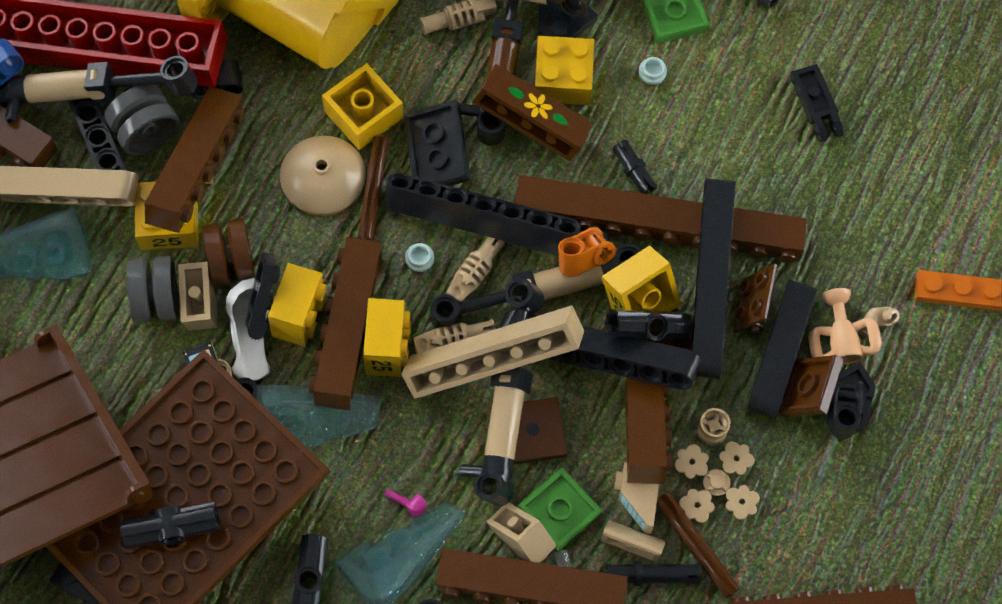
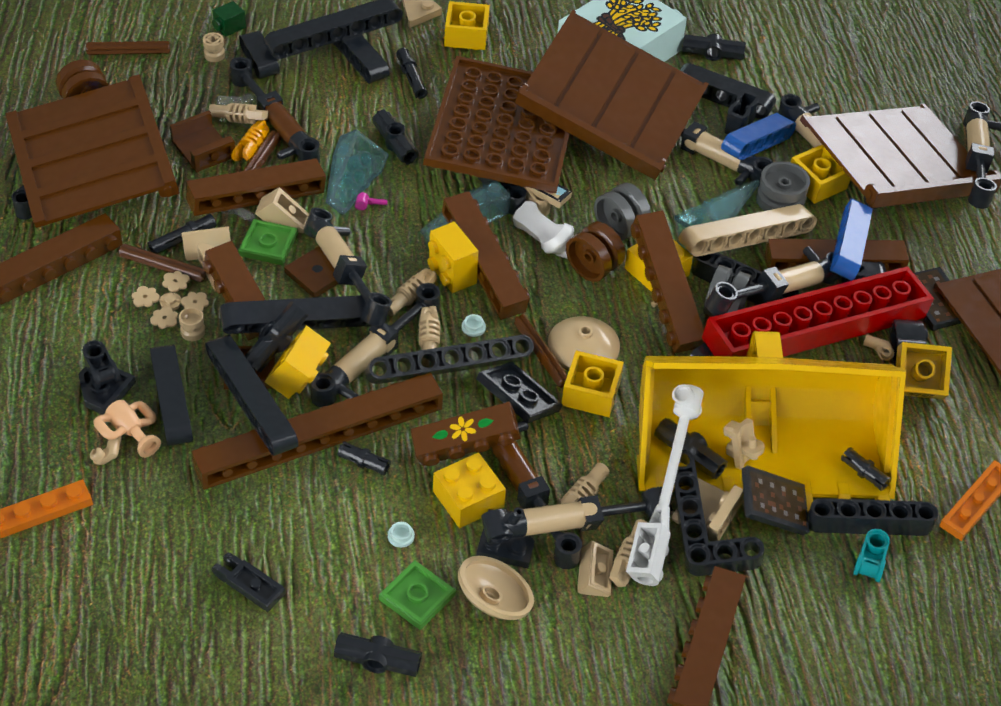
camera: 145 degrees right, 20 degrees down
black piece [120,502,221,549] -> none
tan slope [178,261,218,331] -> none
black hinge [245,252,280,340] -> none
yellow brick [268,263,328,347] -> none
tan brick [402,305,584,399] -> none
orange piece [558,227,616,277] -> none
reddish brown hinge [734,263,777,336] -> none
reddish brown tile [778,355,843,417] -> none

